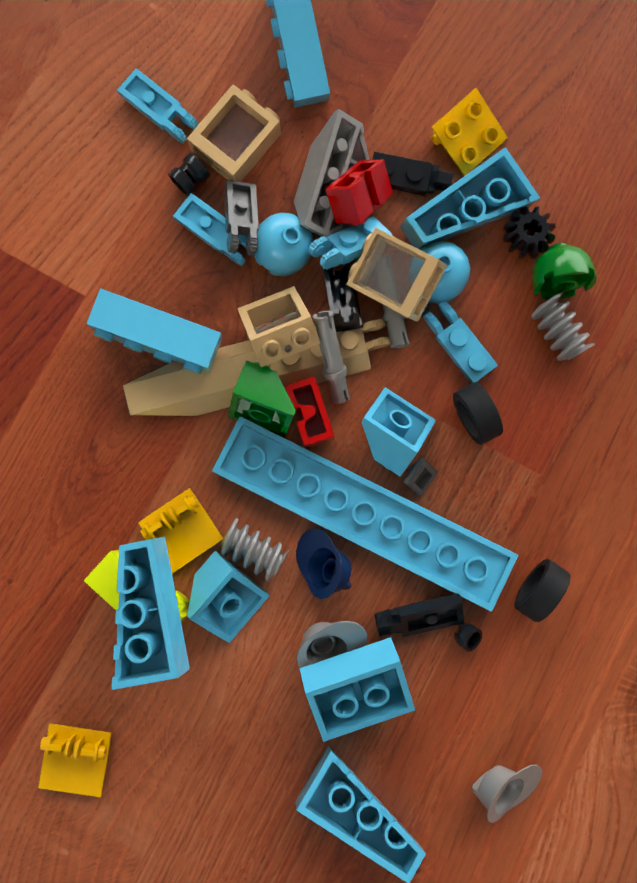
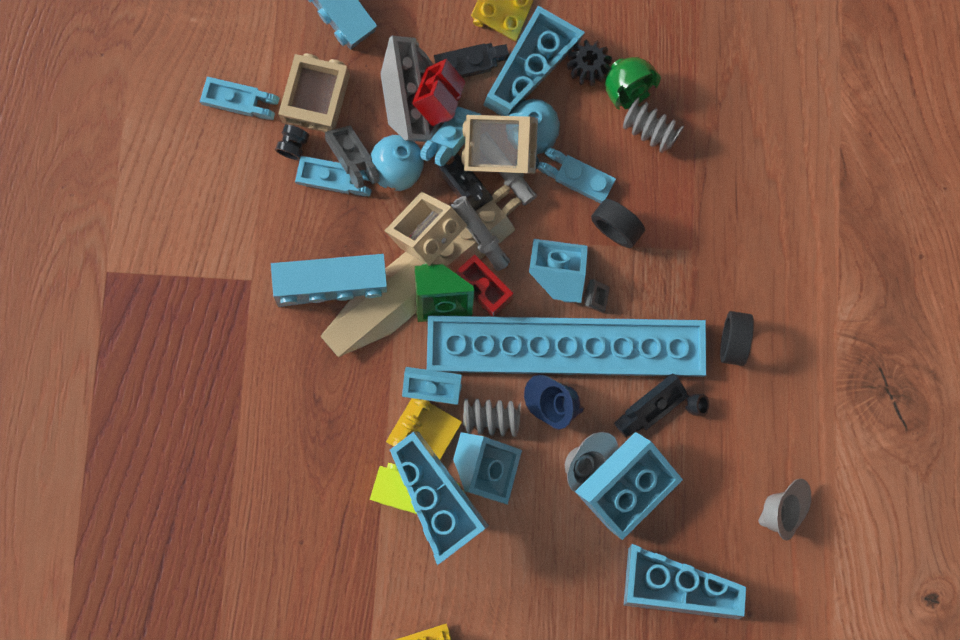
camera: 25 degrees left, 5 degrees down
none -> medium azure panel [402,367,462,405]

